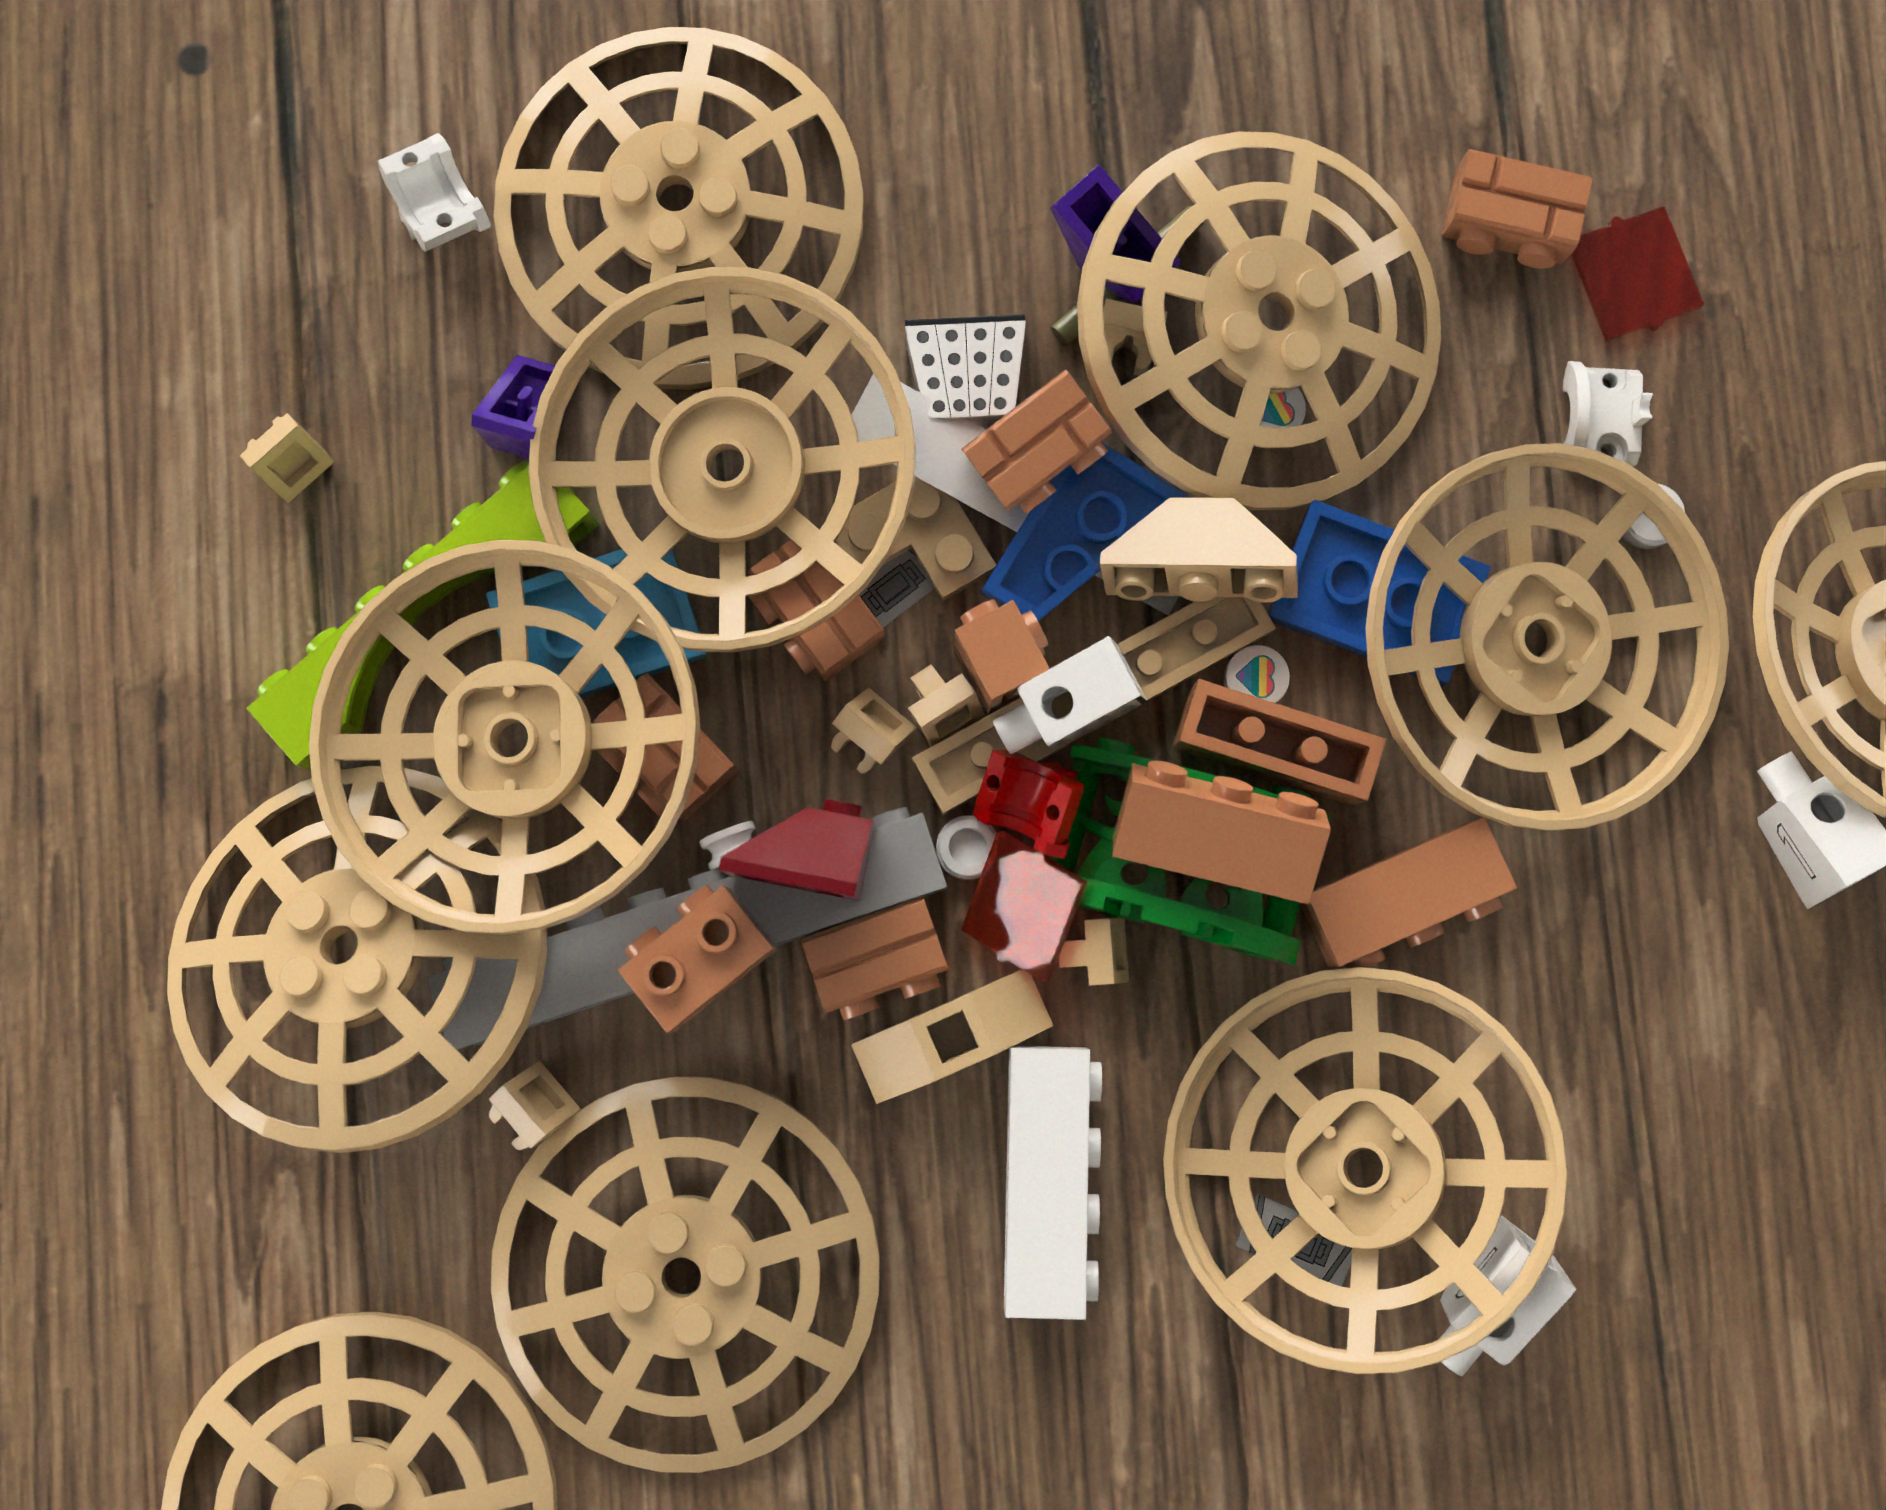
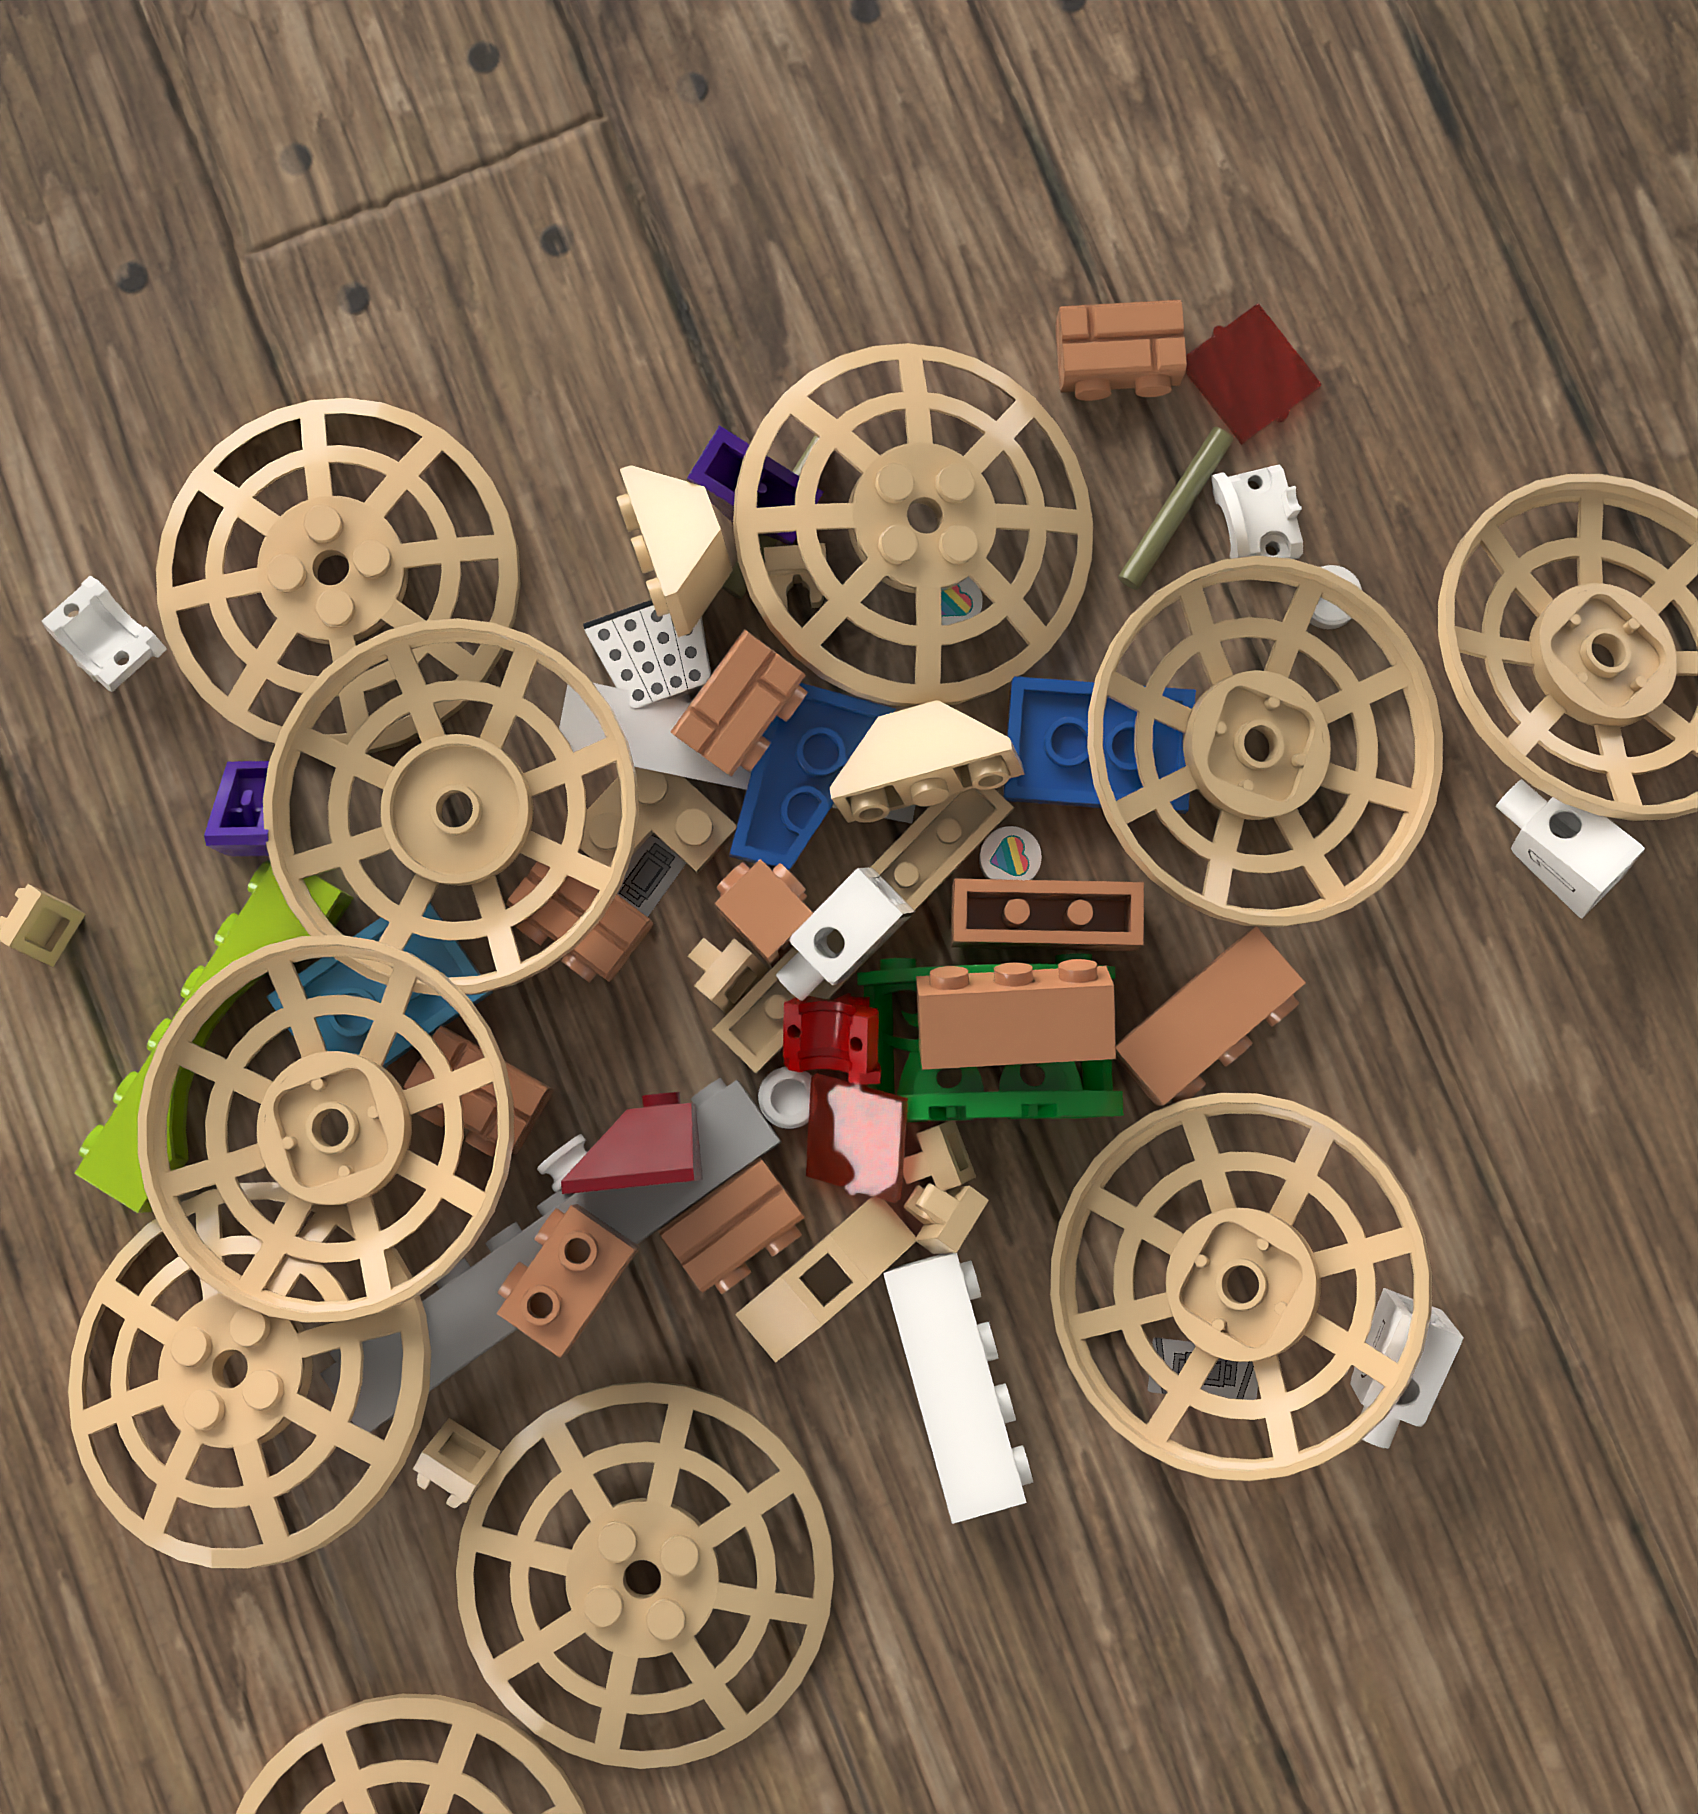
camera: 15 degrees left, 0 degrees up
tan tile [831,688,917,774] -> none
none -> slope [616,465,733,637]
none -> tan tile [904,1184,989,1254]
none -> olive bar [1118,427,1234,590]

